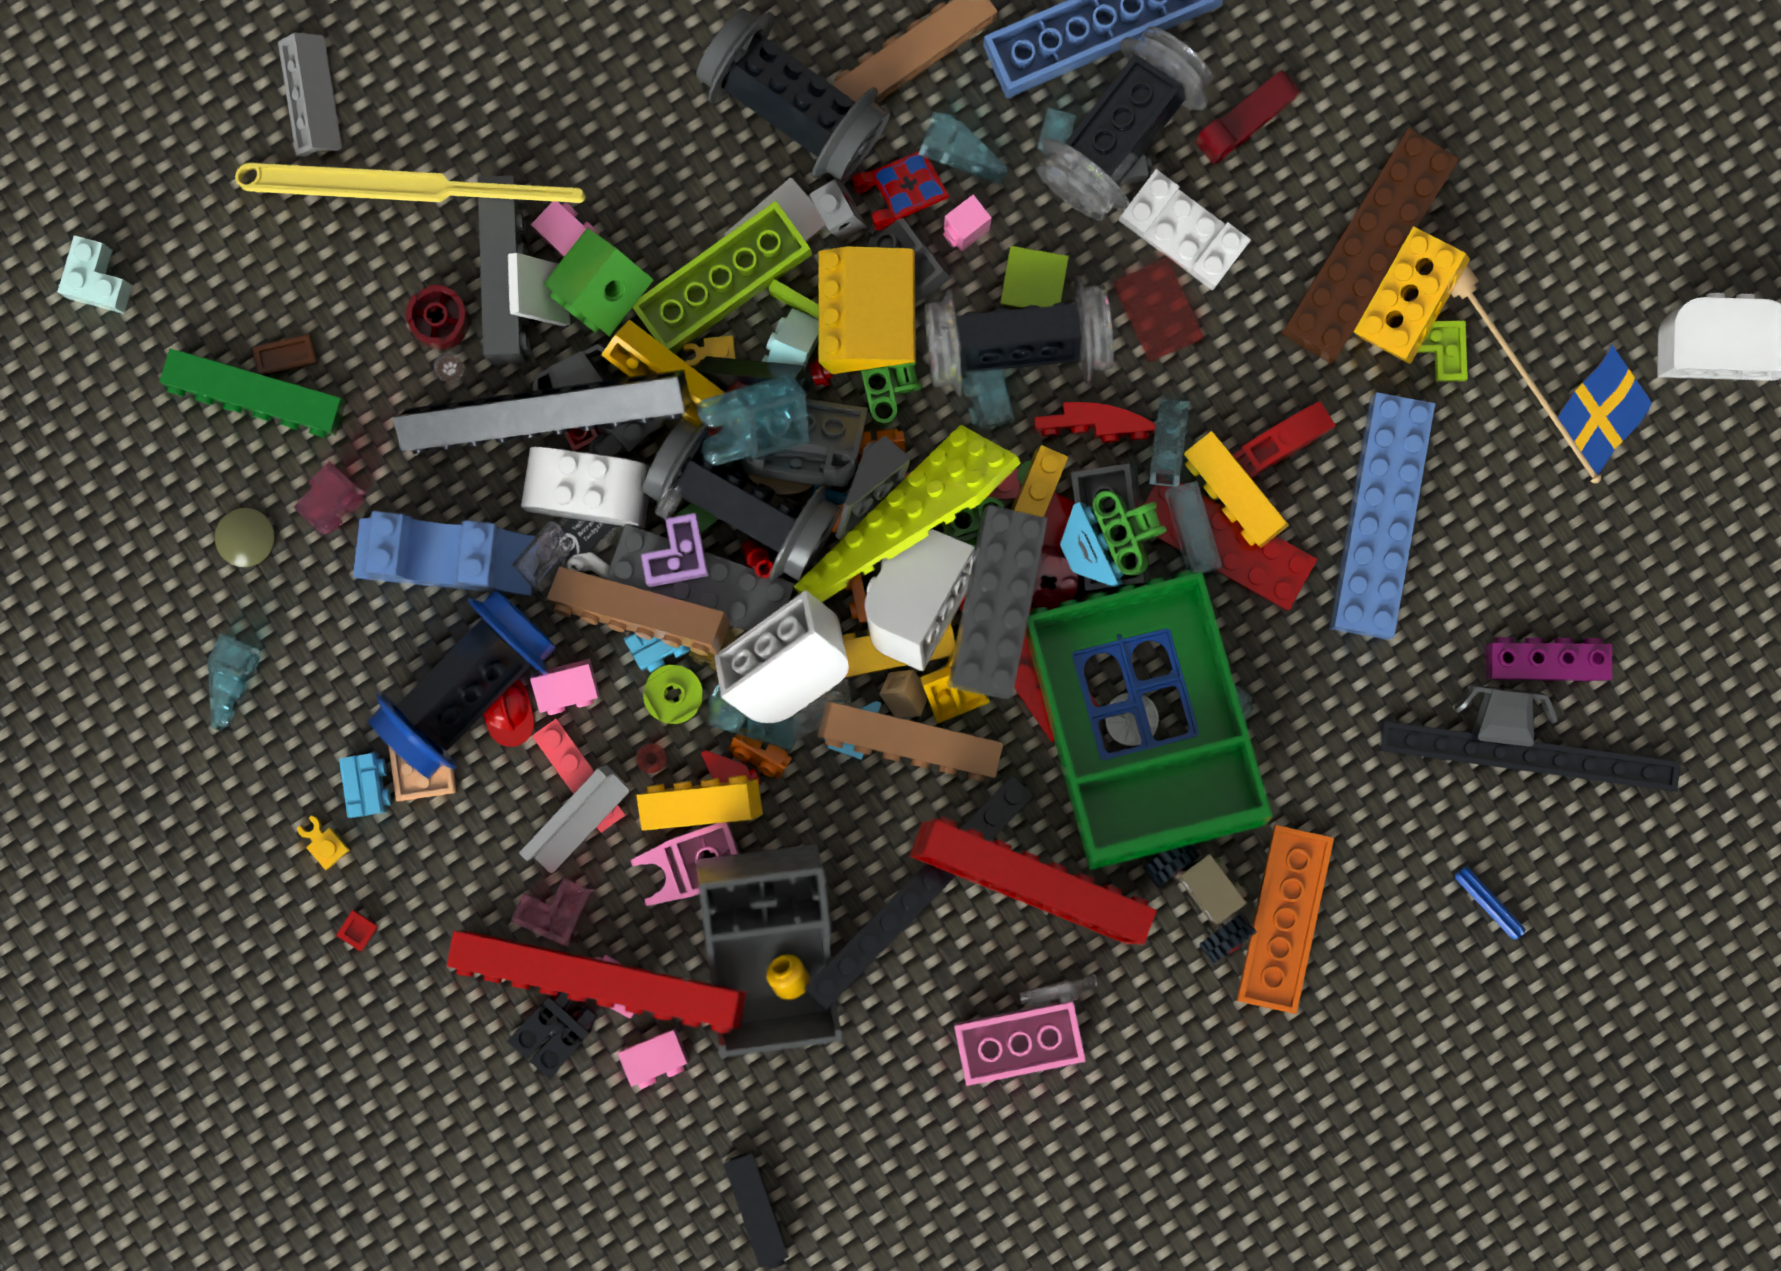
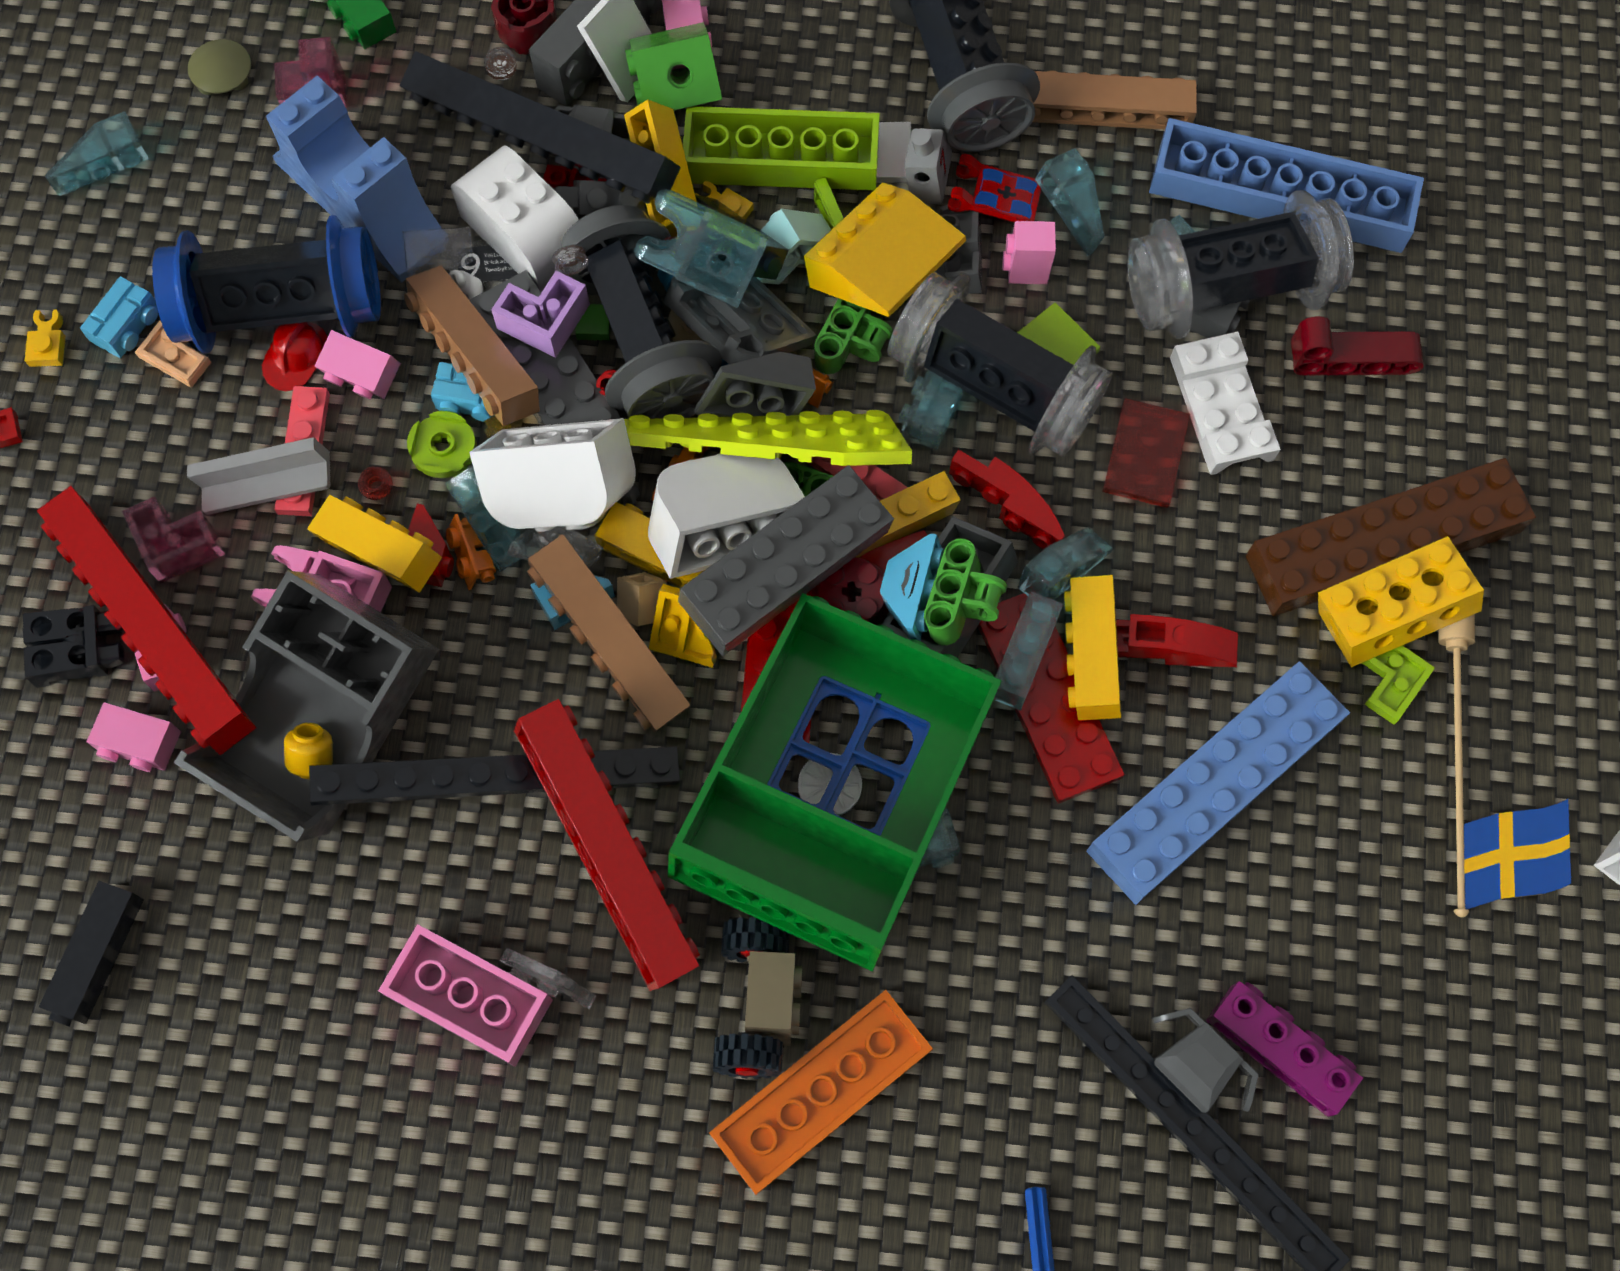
camera: 40 degrees right, 15 degrees down
red plate [809,357,834,386] -> none

